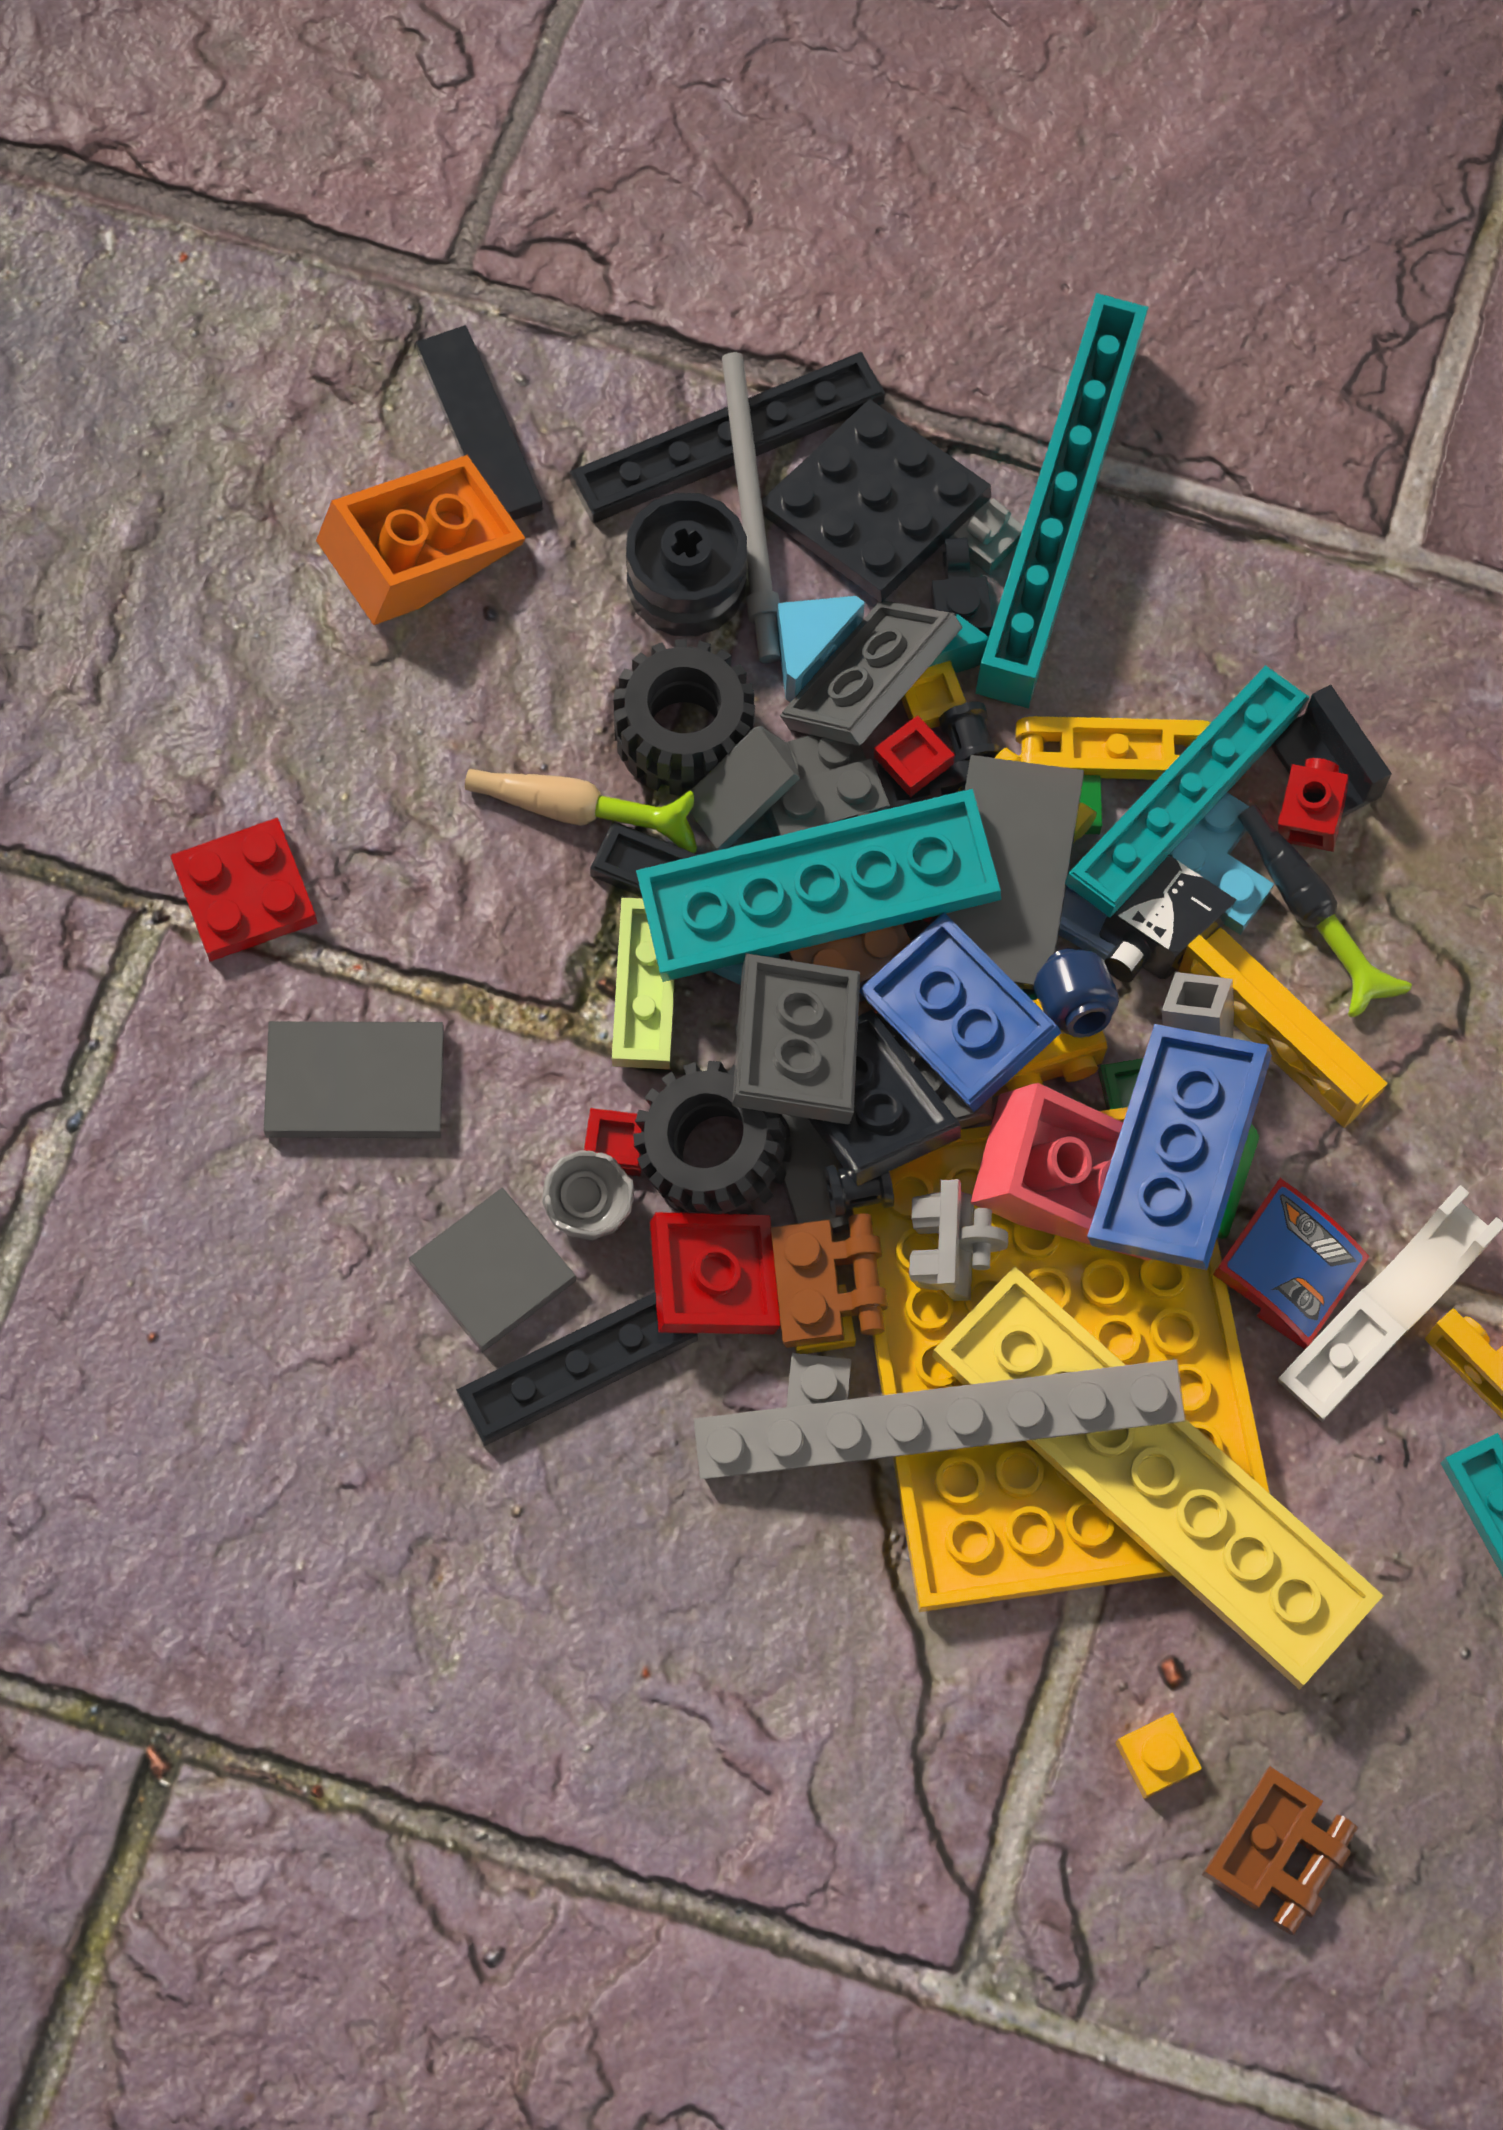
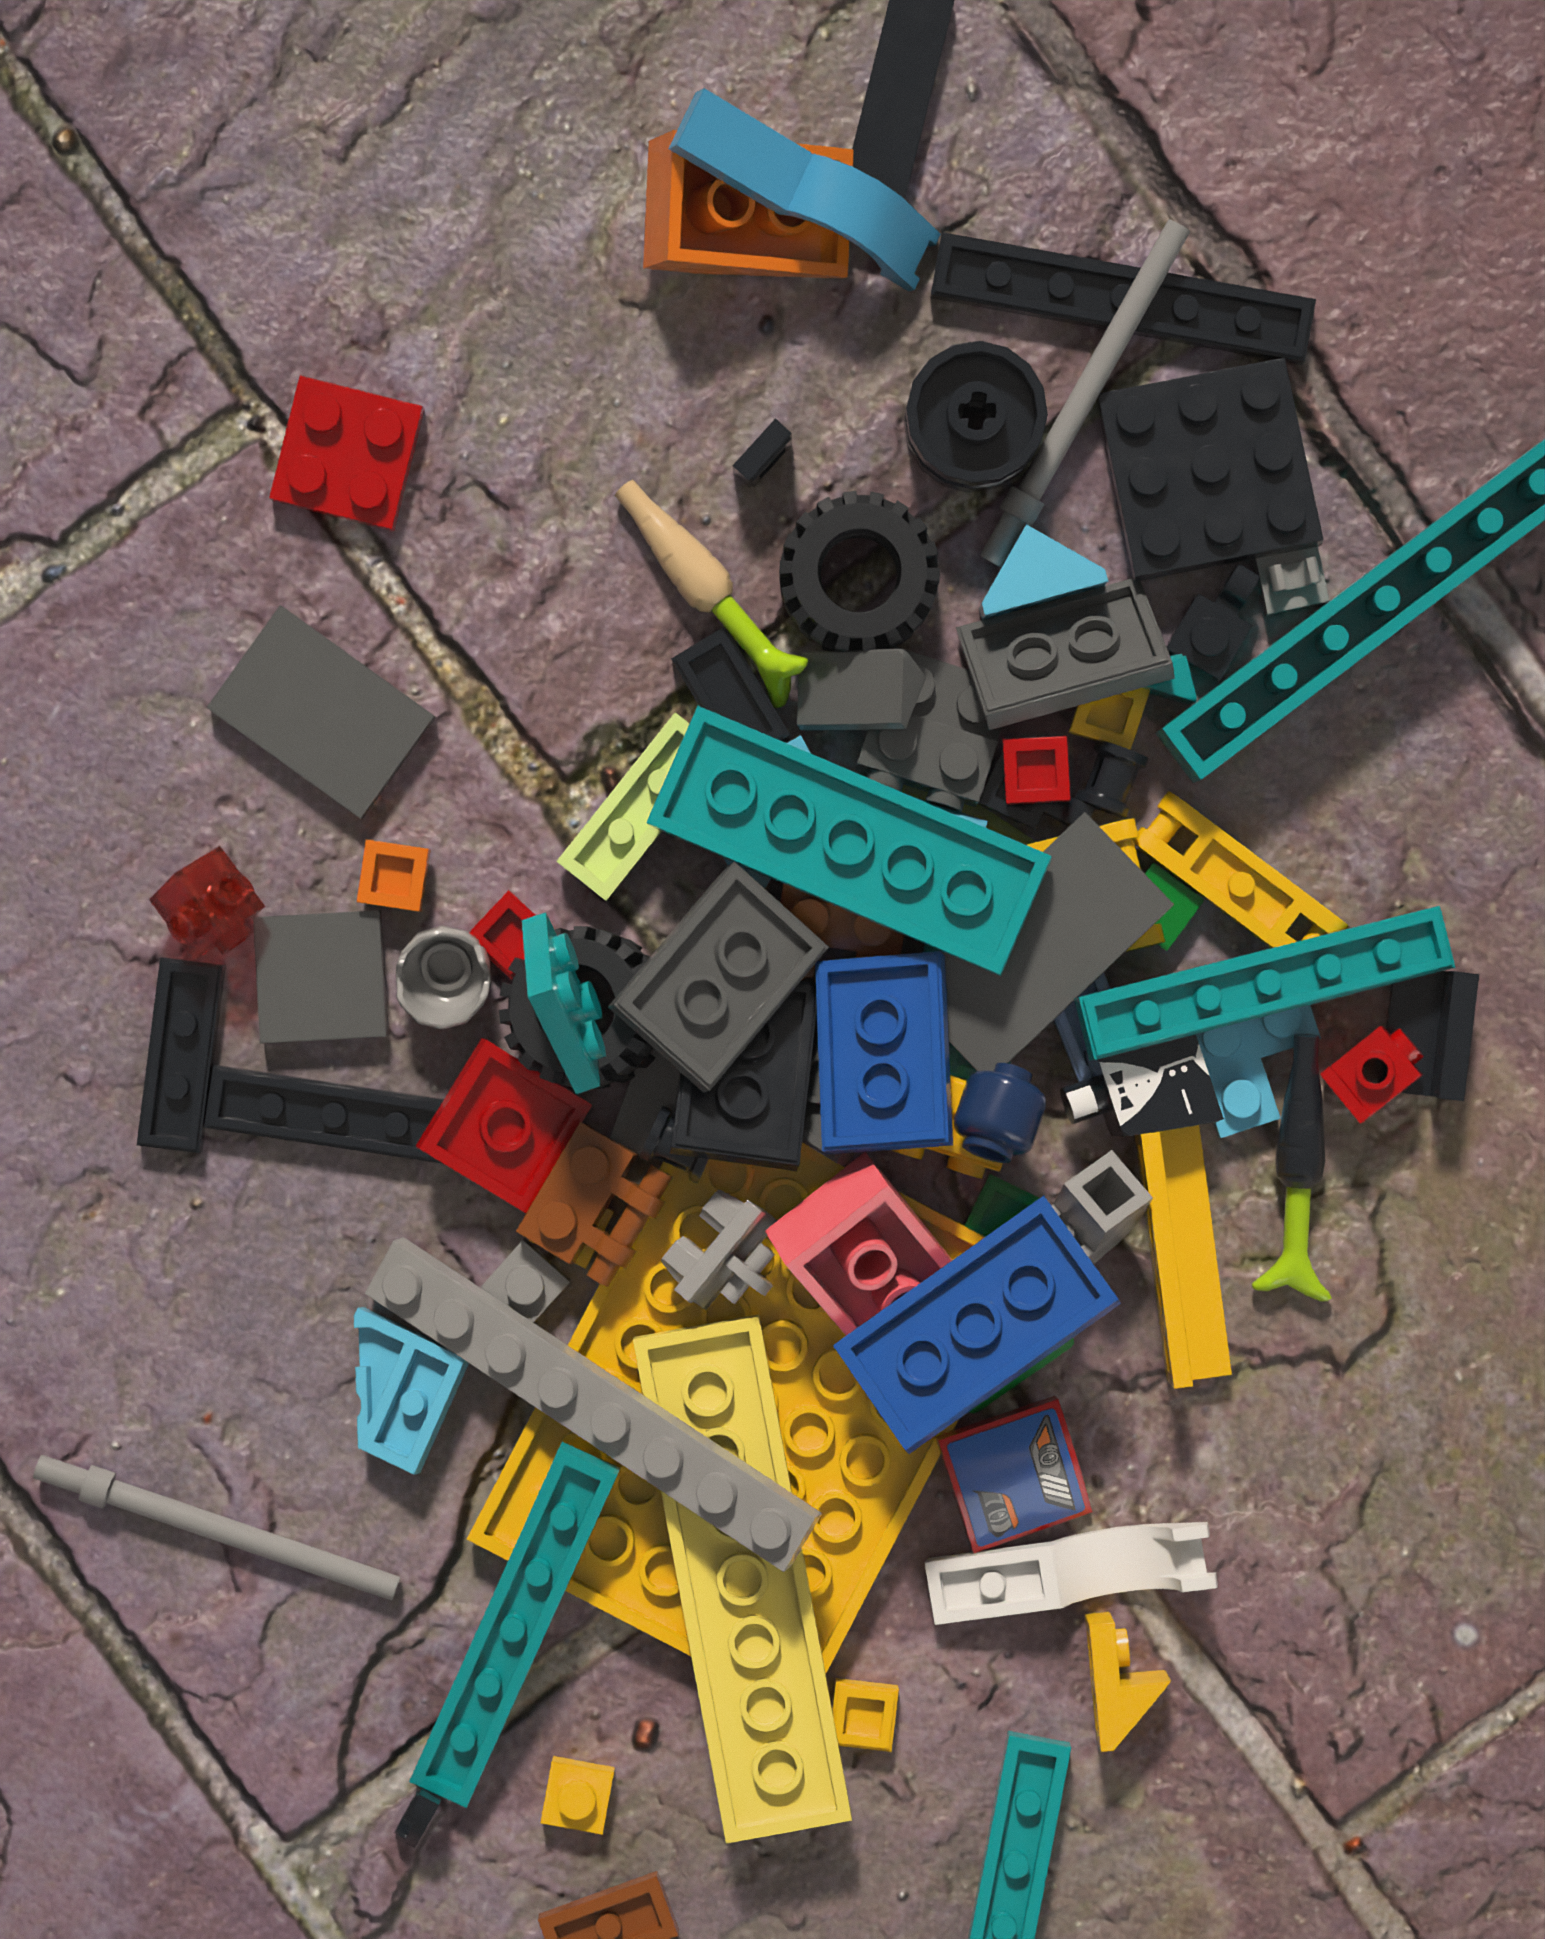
camera: 40 degrees right, 20 degrees up
none -> light grey bar [33,1455,400,1601]
none -> black tile [137,957,226,1153]
none -> clear red brick [149,846,266,961]
none -> medium azure wing [354,1307,469,1475]
none -> orange plate [357,839,431,912]
none -> black tile [394,1787,442,1848]
none -> teal plate [409,1442,620,1808]
none -> teal plate [522,912,606,1094]
none -> dark azure piece [668,88,941,292]
none -> black tile [732,418,792,488]
none -> yellow tile [832,1678,899,1752]

